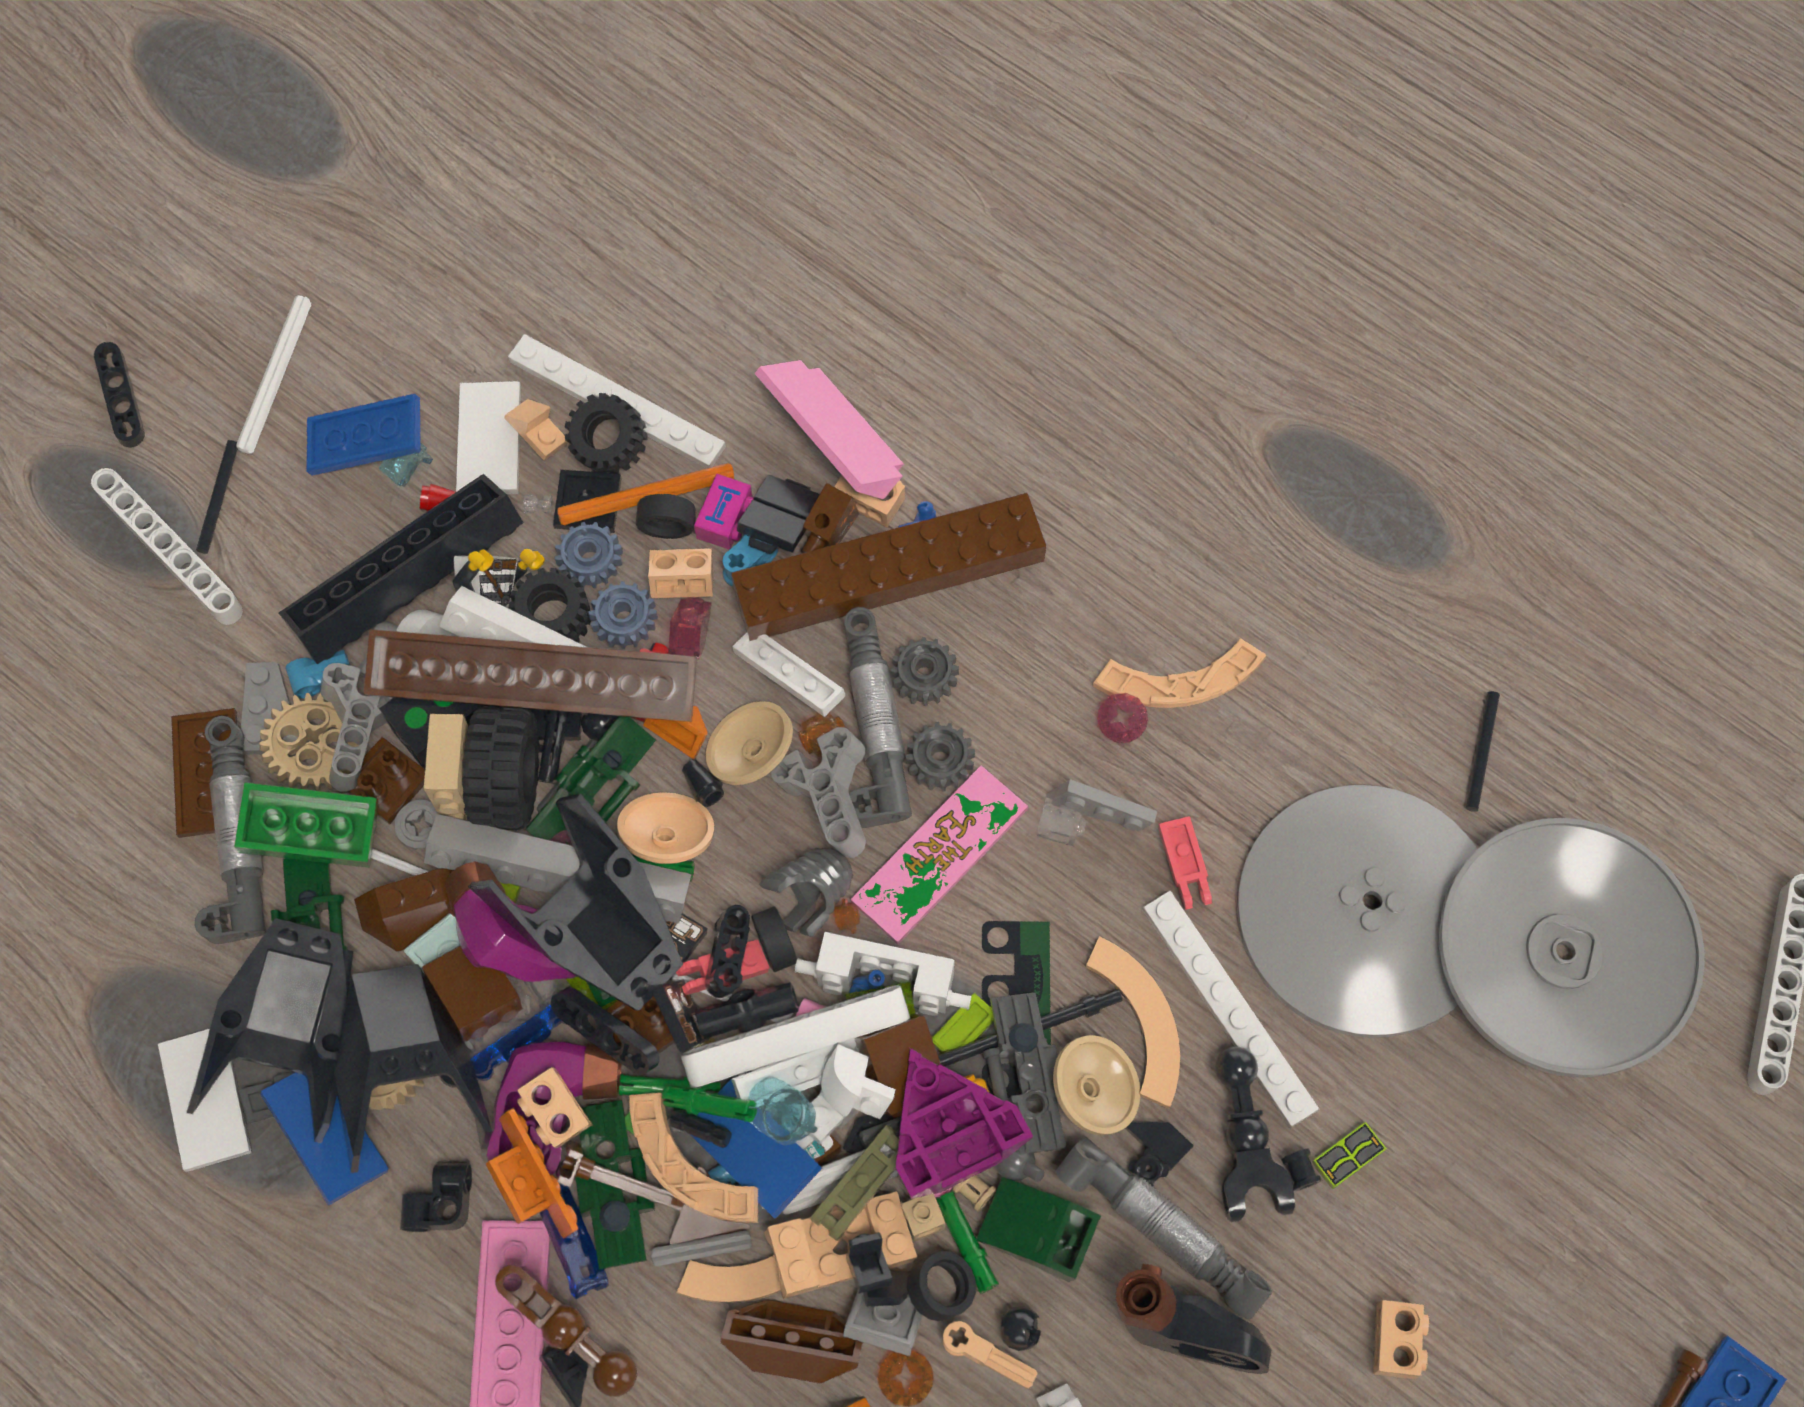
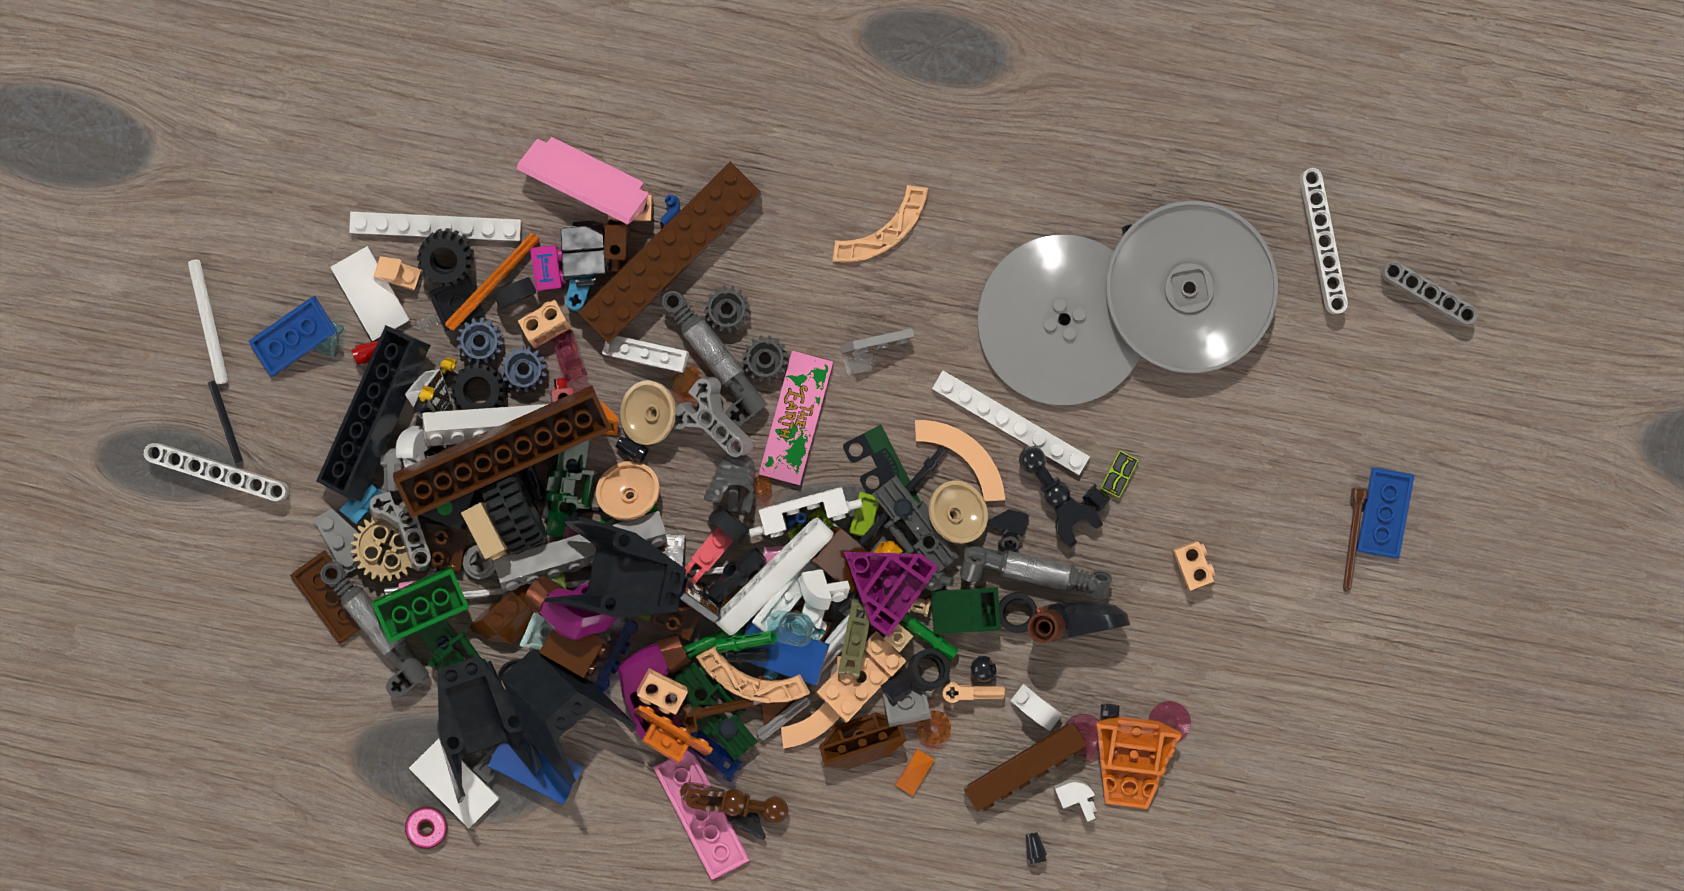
camera: 30 degrees left, 20 degrees up
black beam [94,342,145,448] -> none
black piece [400,1163,472,1232] -> none
black beam [551,987,659,1075] -> none
black beam [705,905,750,998] -> none
black bracket [846,1233,892,1294] -> none
clear pink gear [1098,692,1148,743] -> none
coral hinge [1158,816,1212,910] -> none
black bar [1466,691,1500,812] -> none
none -> tile [405,806,448,849]
none -> black tyre [999,592,1037,633]

